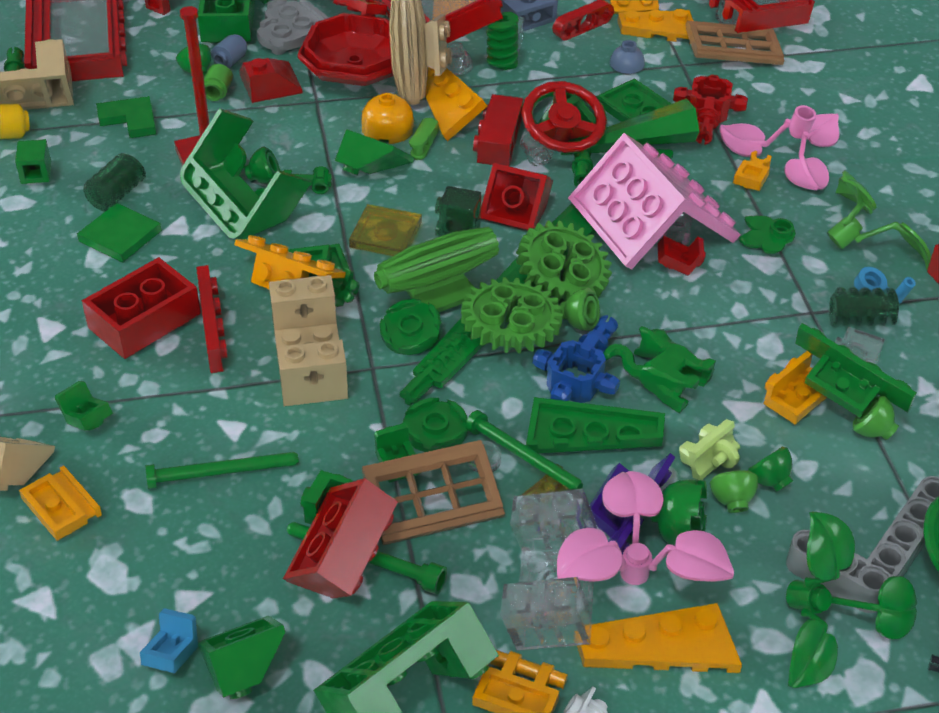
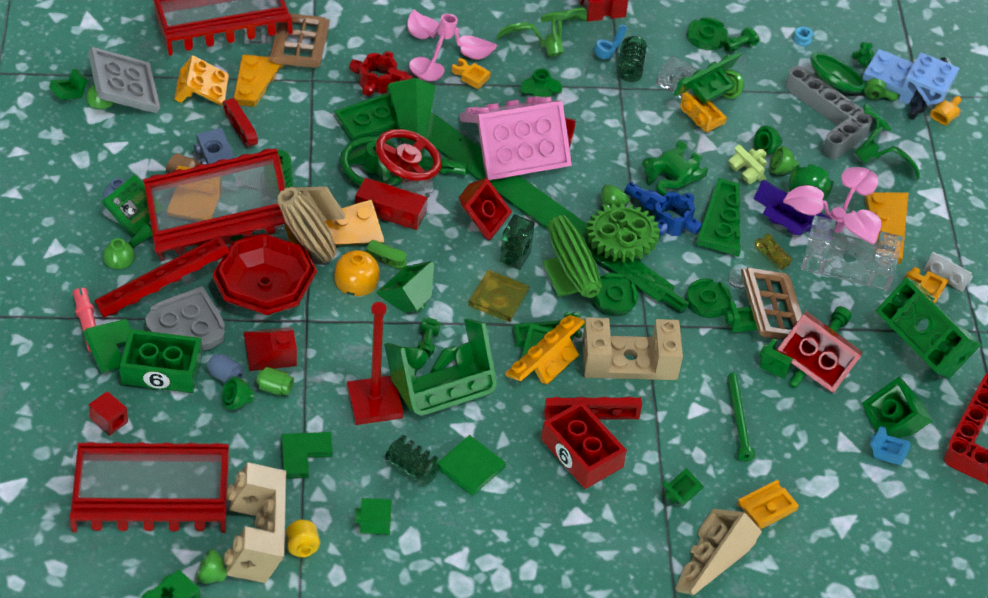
camera: 85 degrees left, 5 degrees up
green pin [4,47,25,71] -> none
green bar [466,410,583,492] -> none
bright green gear [516,220,612,303] -> none
sand blue brick [610,40,645,74] -> none

